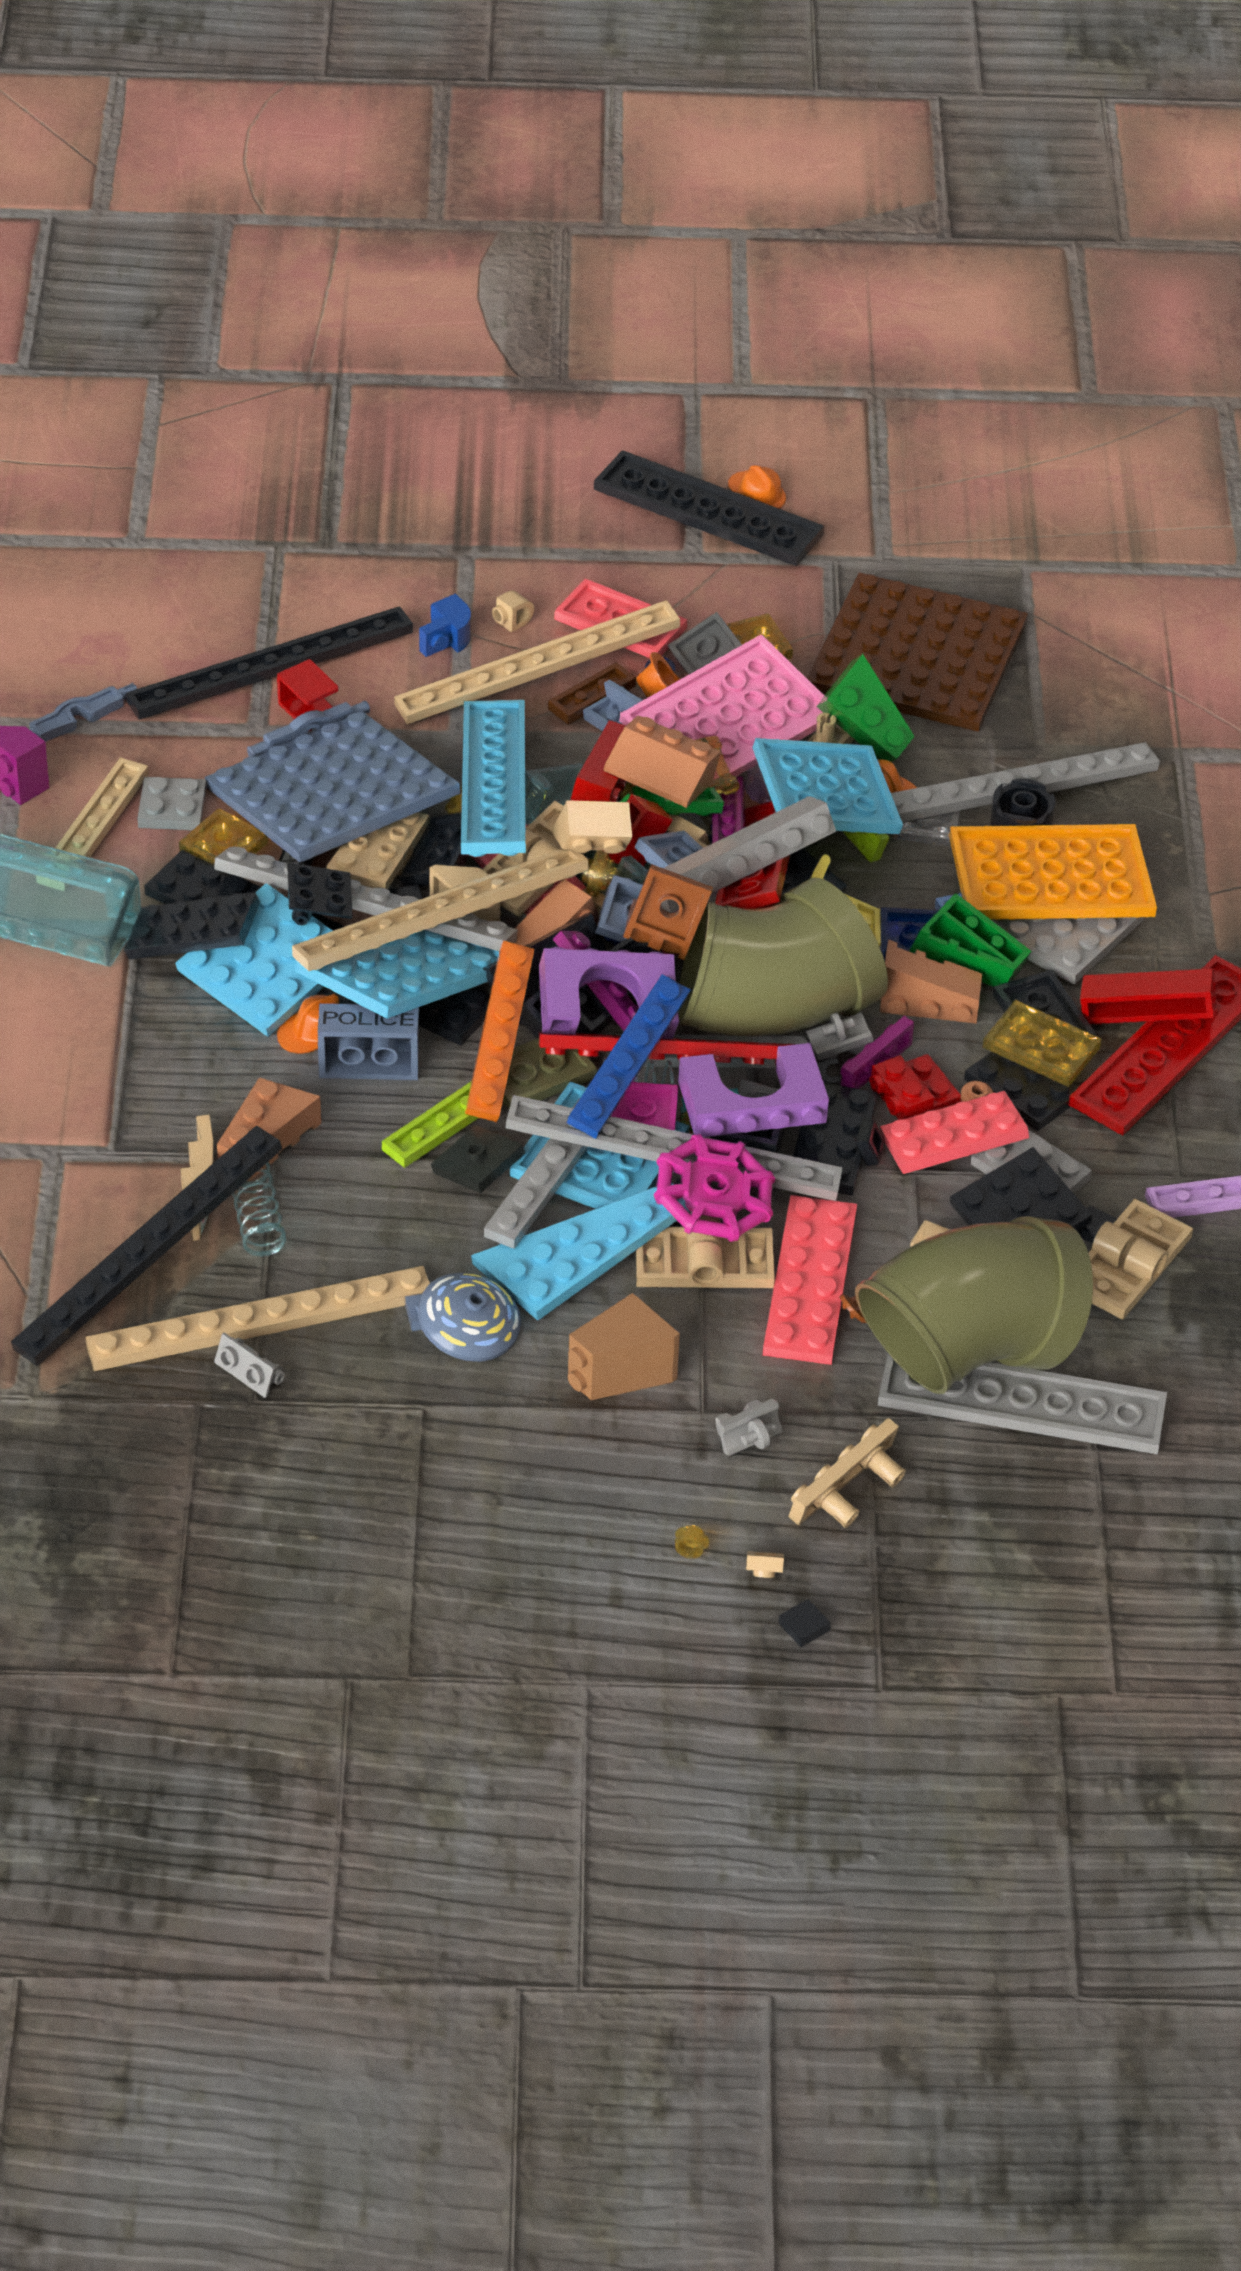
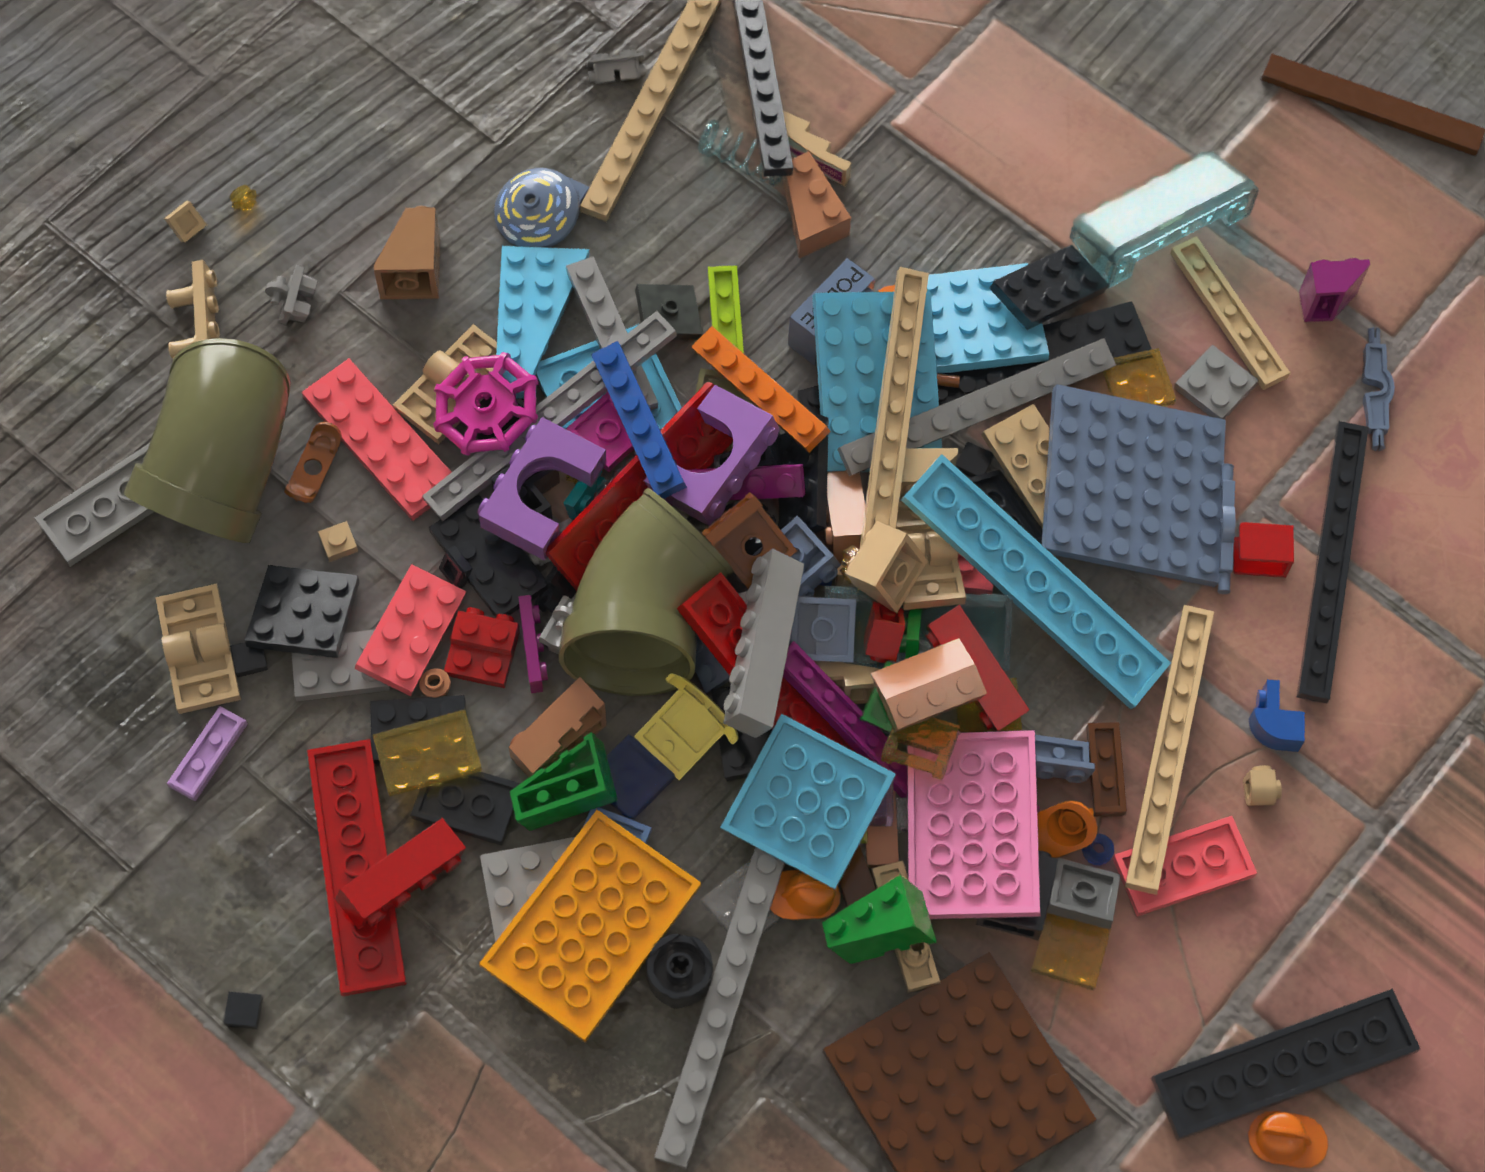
camera: 130 degrees right, 20 degrees up
black hinge [287,863,353,926] -> none
black tile [779,1599,831,1647] -> none

